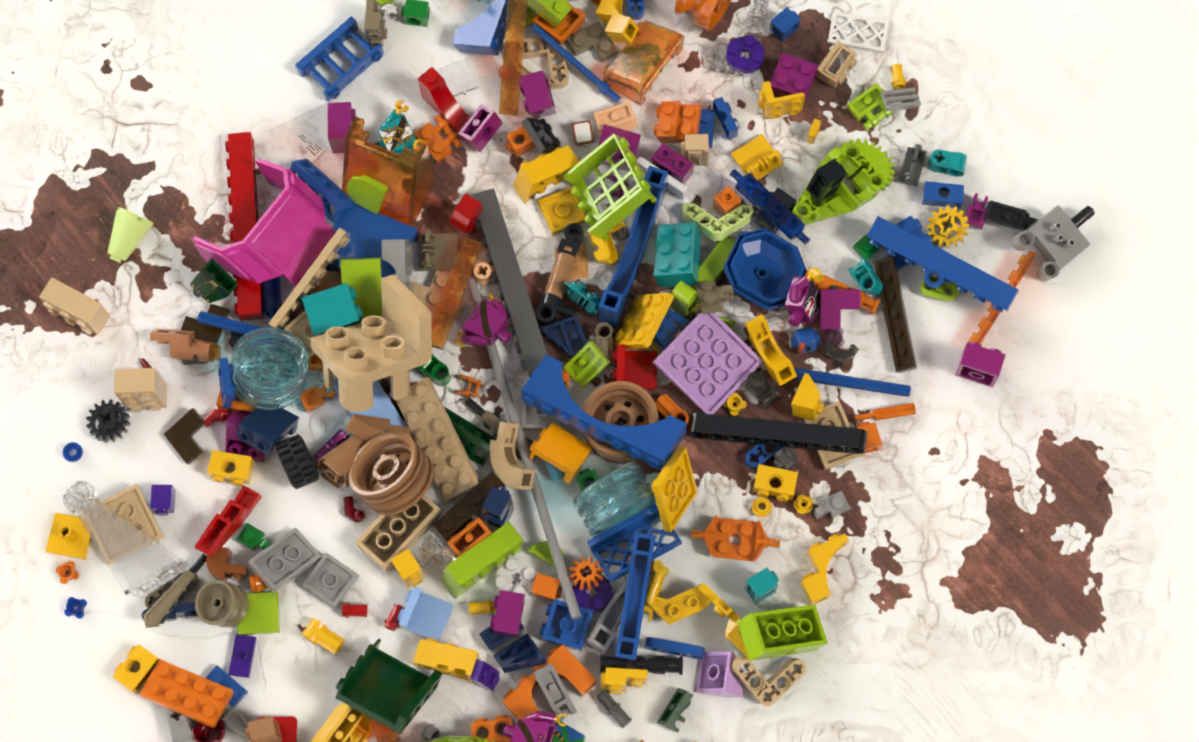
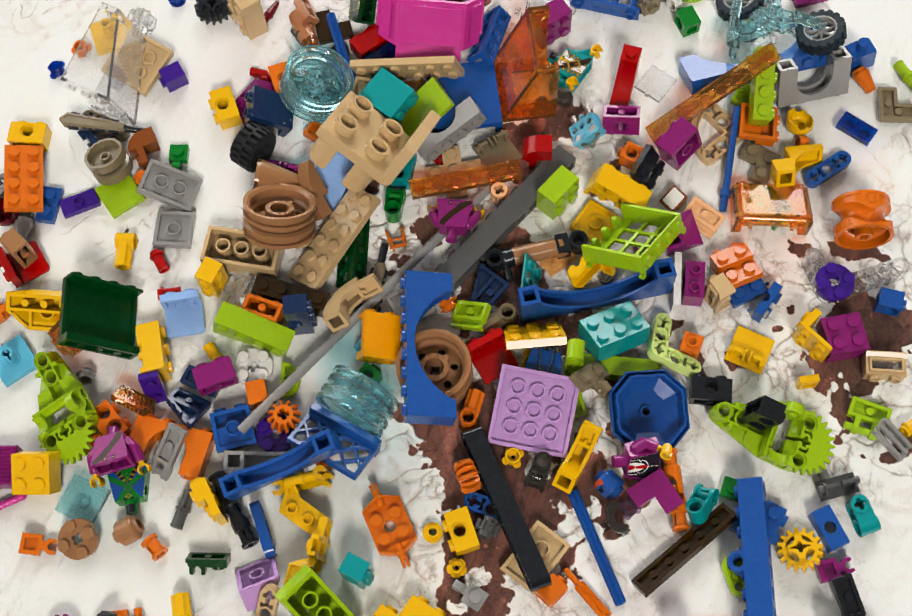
camera: 60 degrees right, 5 degrees down
dark brown tile [164,408,207,465] -> none
red slope [194,486,262,557] -> none
blue plate [218,358,236,409] -> none
dark red arm [343,496,365,523] -> none
lime tile [346,175,388,215] -> none
orange plate [414,115,463,163] -> none
yellow plate [652,446,698,532] -> none
clear blue plate [730,169,811,245] -> none
yellow slope [791,373,824,421] -> none
none -> clear orange panel [110,384,156,417]
none -> orange gear [453,458,481,494]
none -> lime brick [536,165,579,220]
none -> medium azure piece [568,105,606,149]

